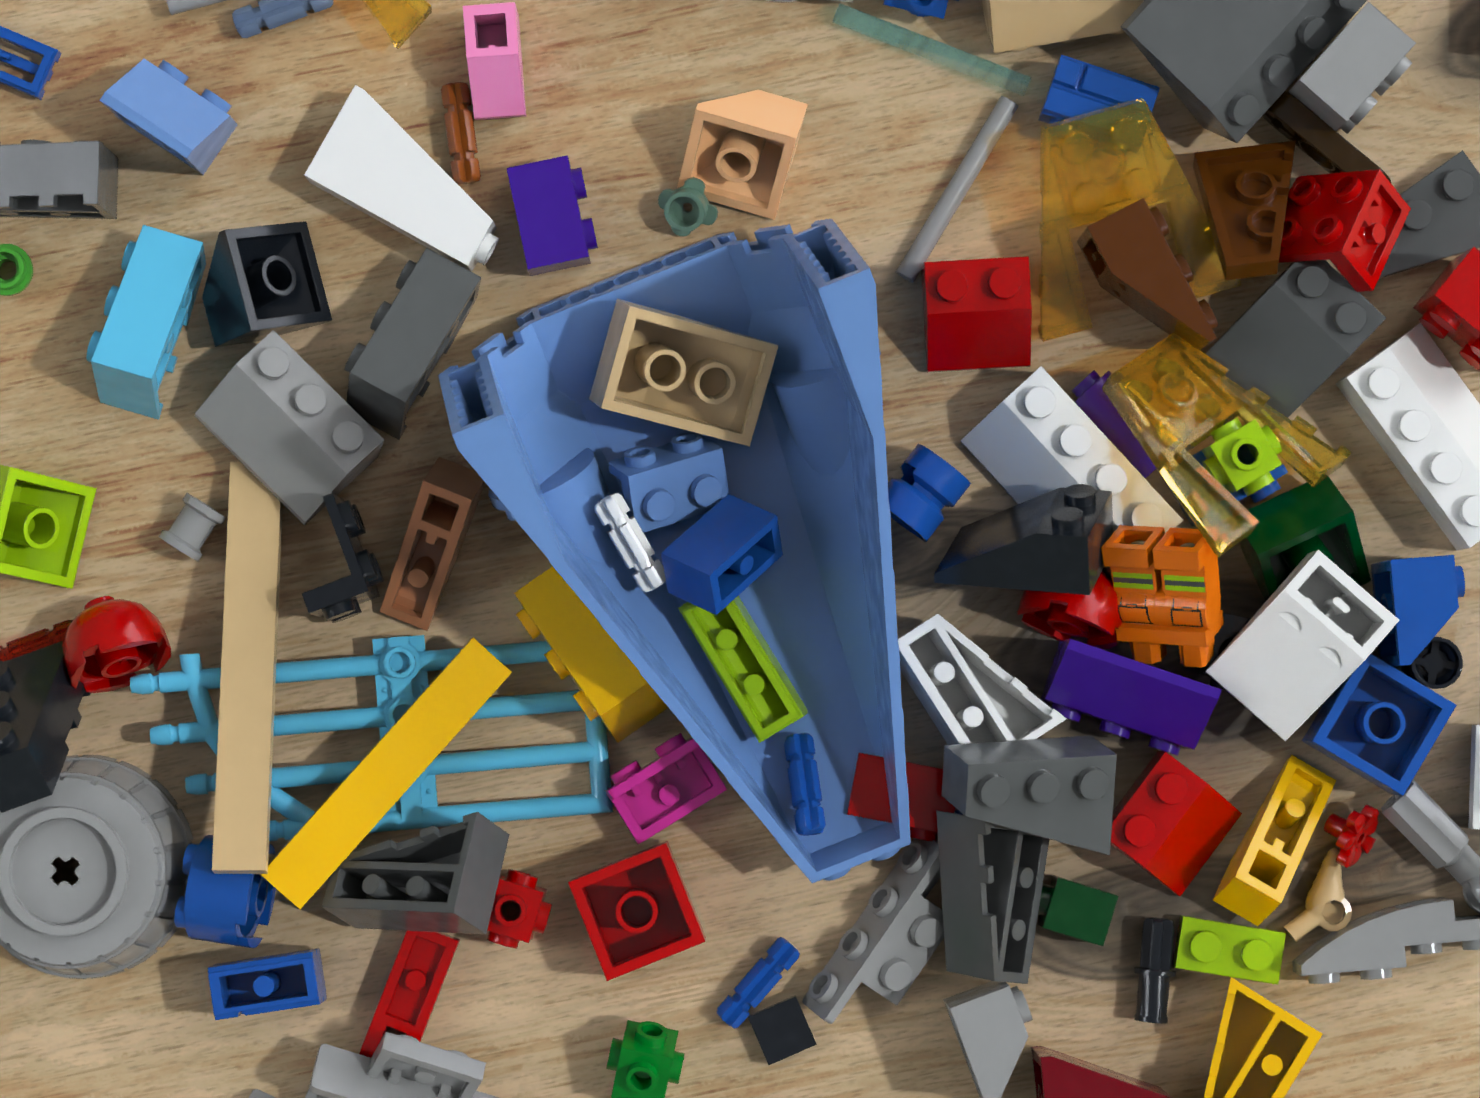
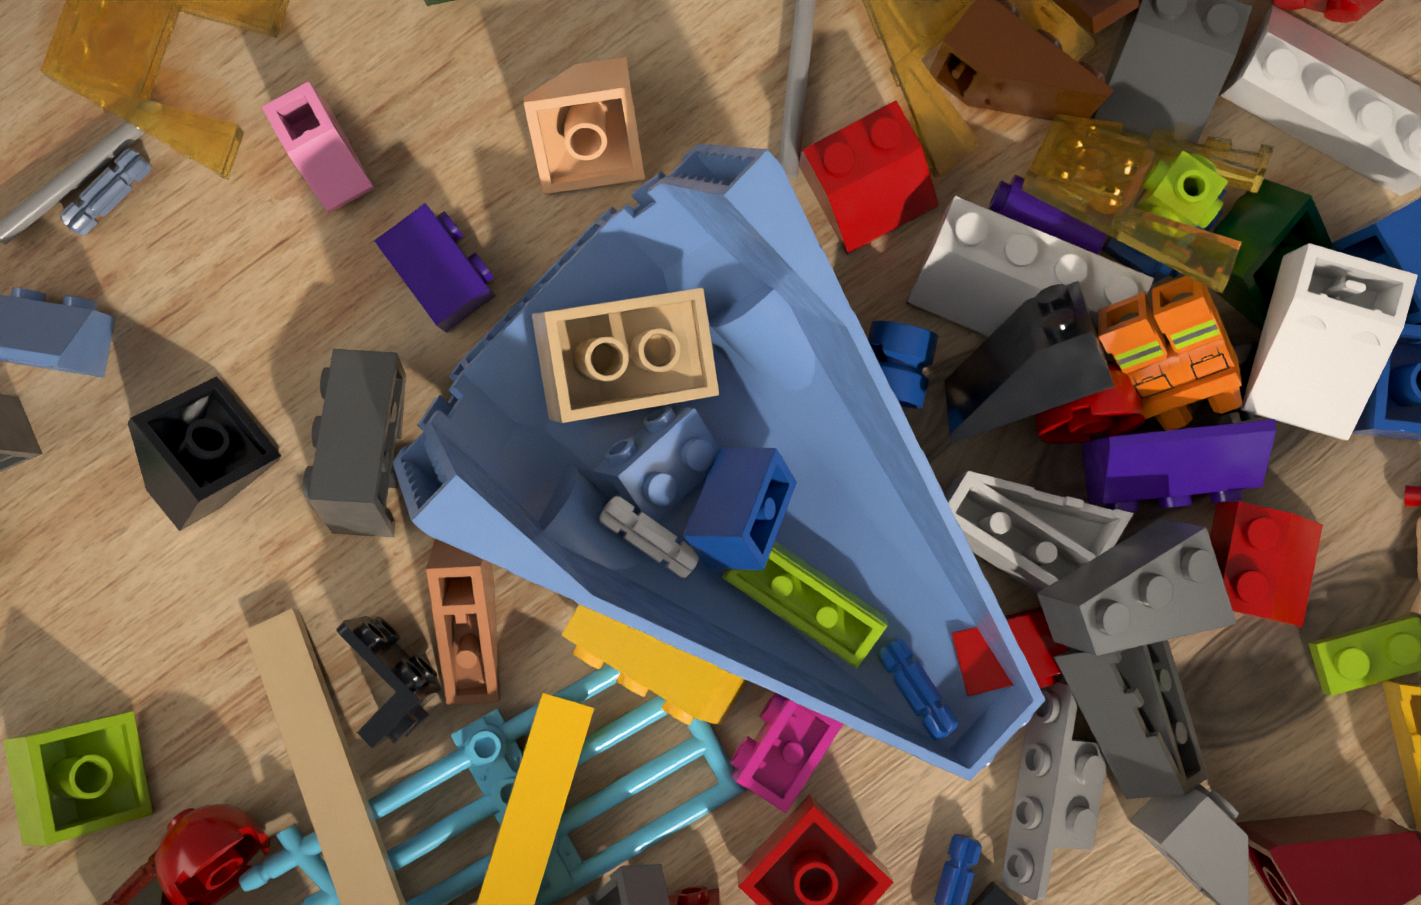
camera: 20 degrees left, 0 degrees up
medium azure wedge [86,225,206,420] -> none
light grey bush [159,493,226,561] -> none
light grey slope [195,330,384,525] -> none
white slope [304,85,499,272] -> none
dark orange axle [441,82,481,184] -> none
sand green plate [658,177,718,237] -> none
dark green brick [1038,875,1119,946] -> none
black axle [1134,917,1176,1024] -> none
yellow slope [1213,755,1336,926] -> none

